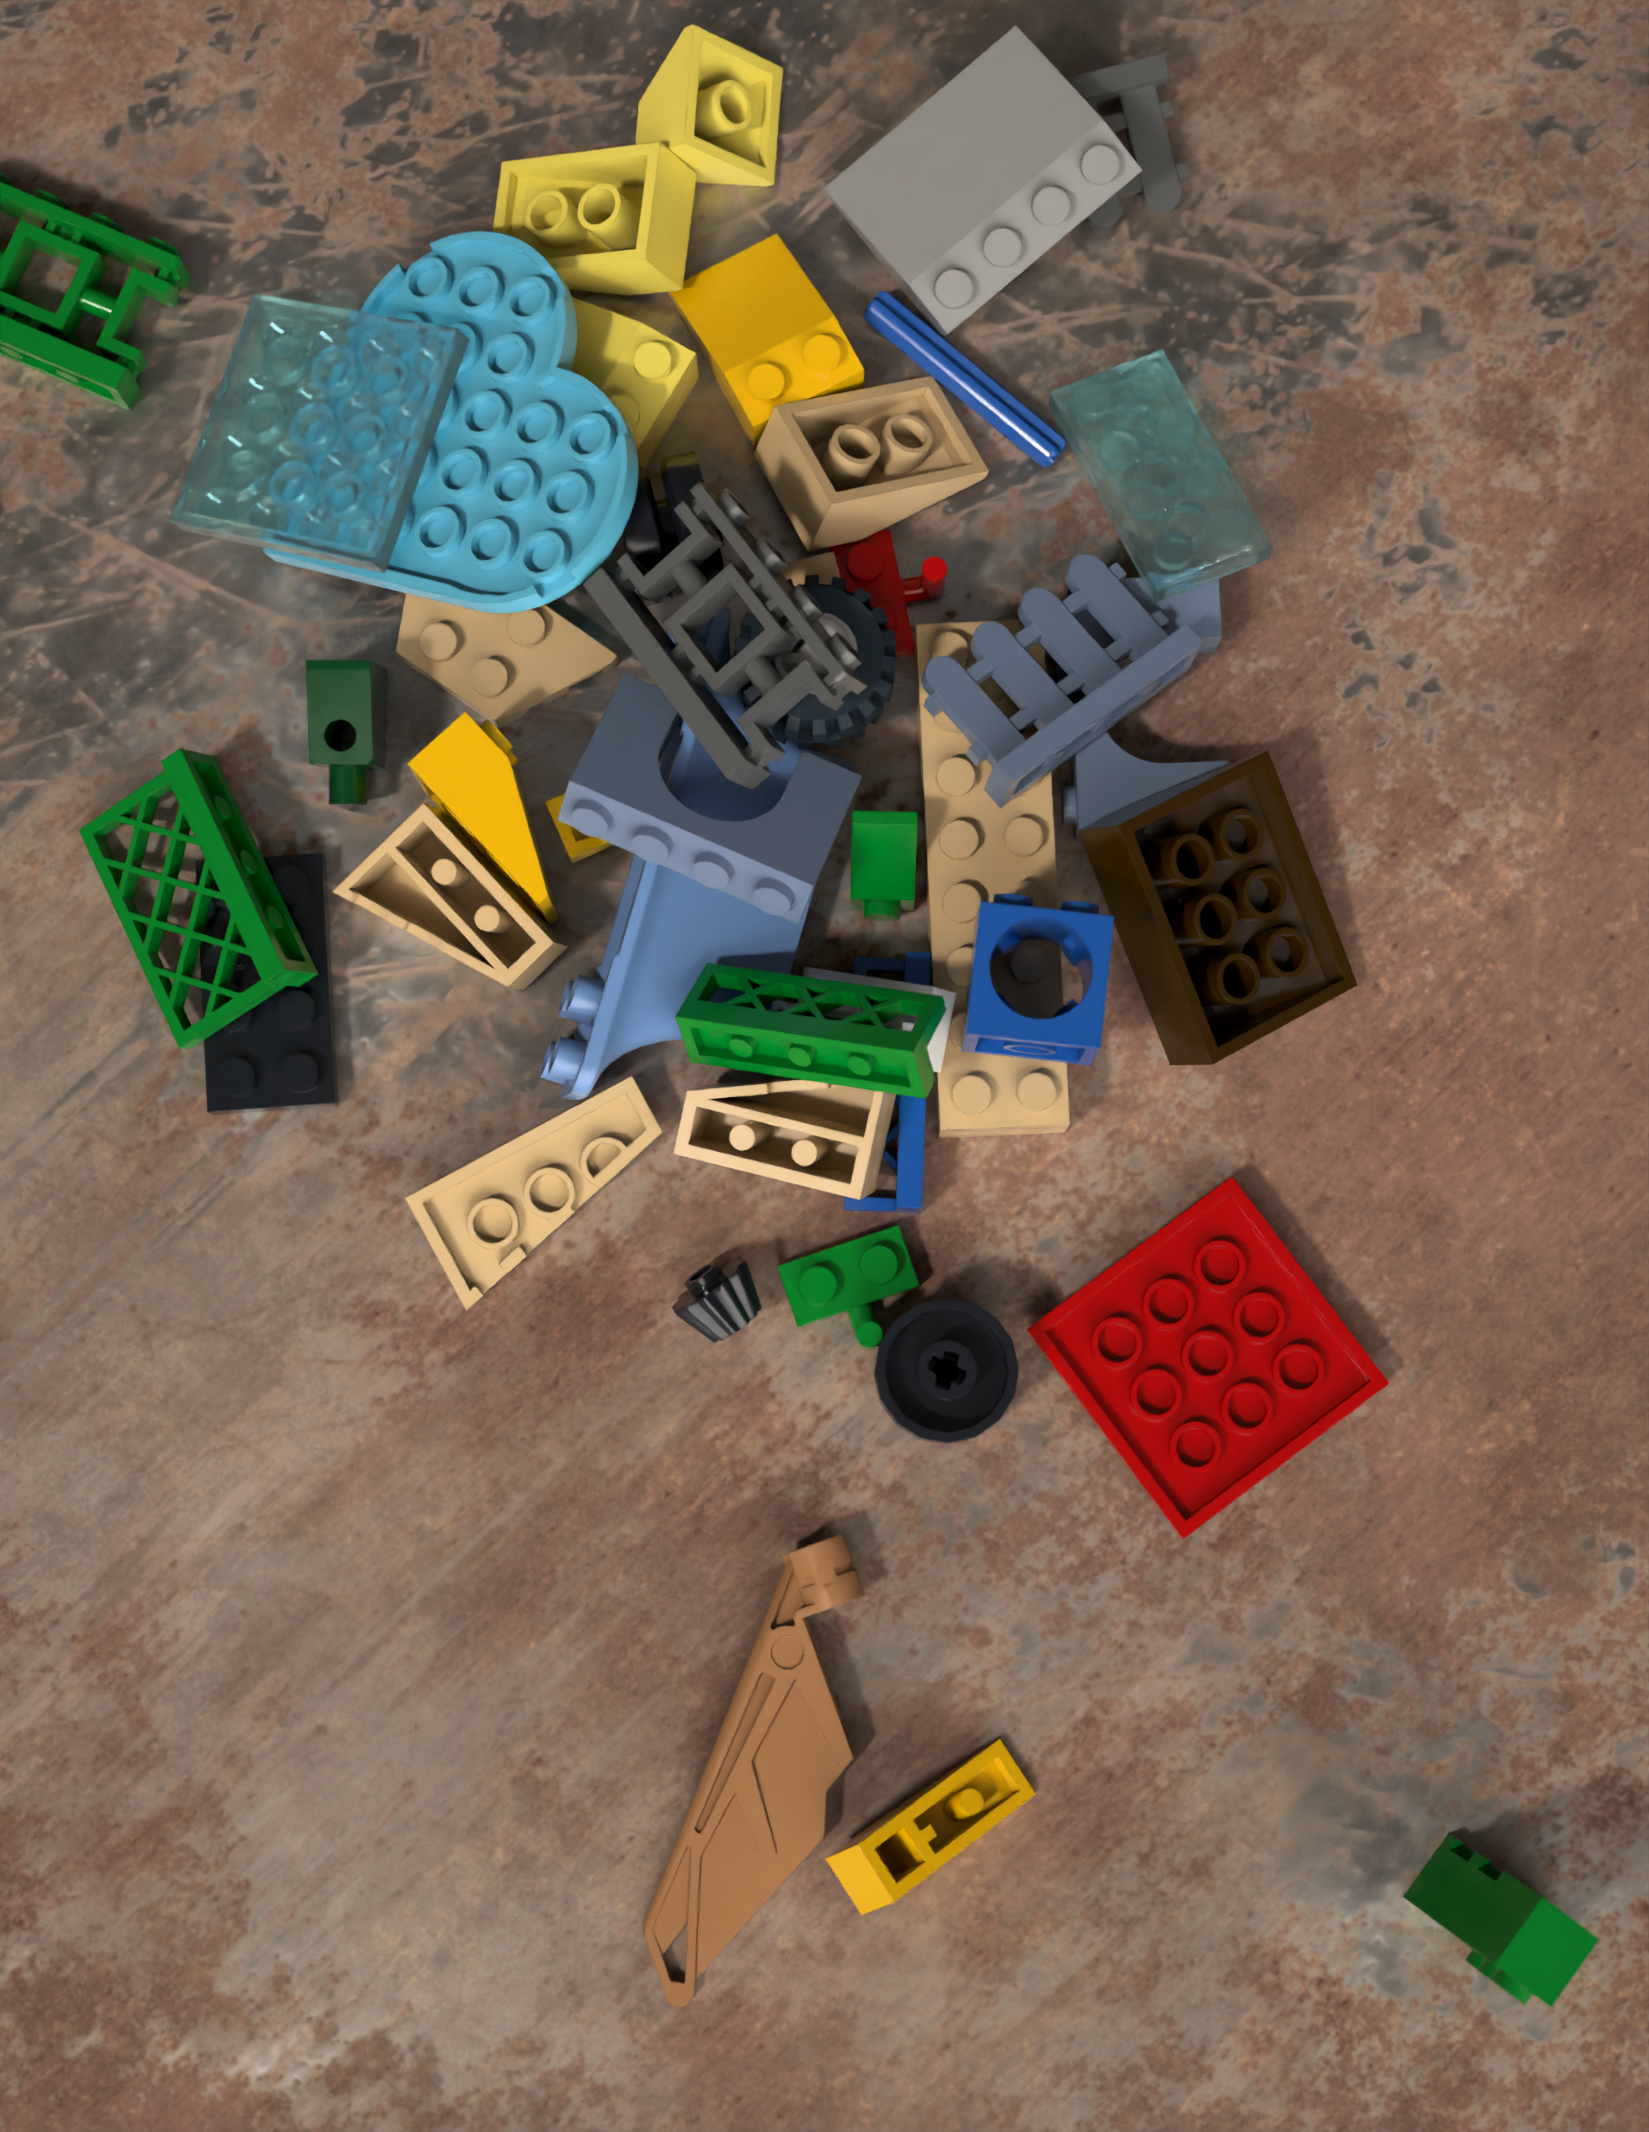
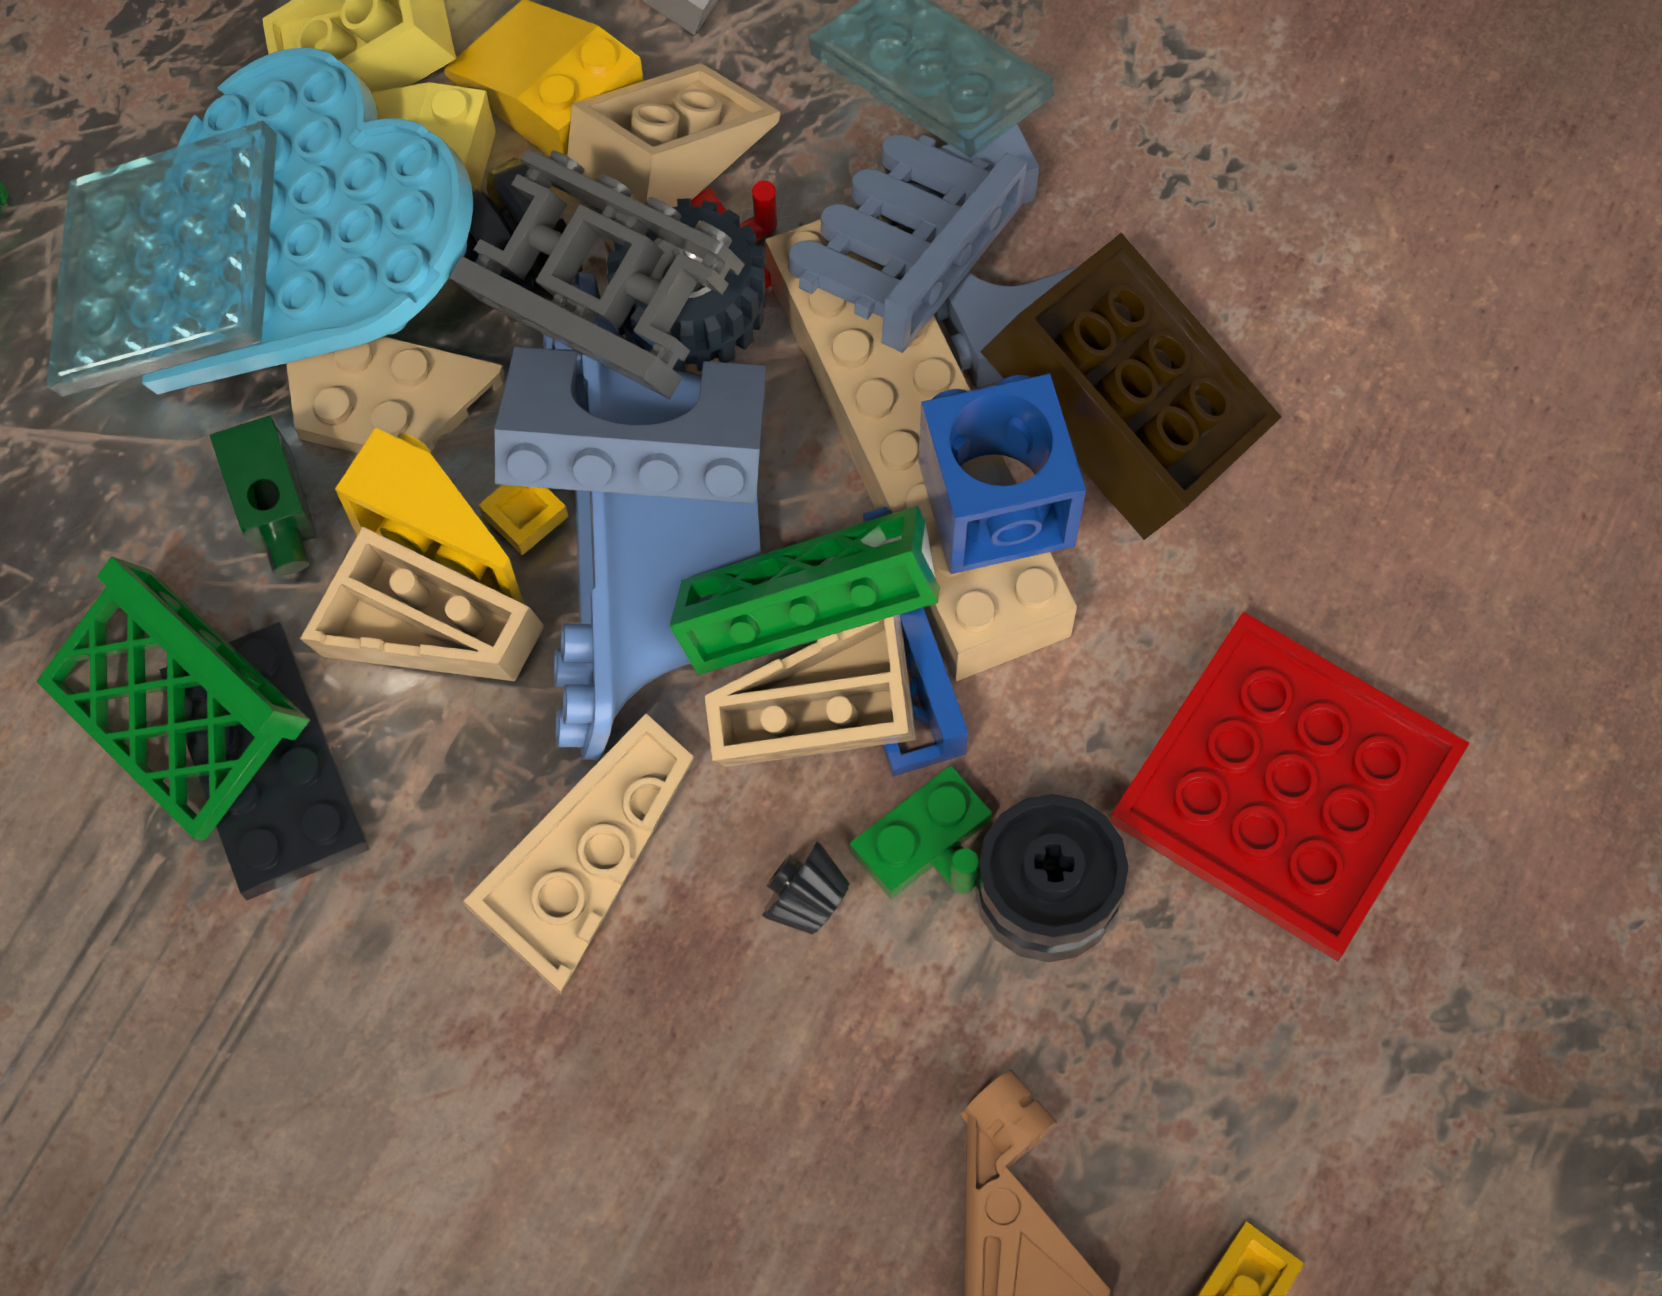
camera: 20 degrees left, 15 degrees down
green slope [850,811,918,921] -> none
blue axle [863,291,1068,469] -> none

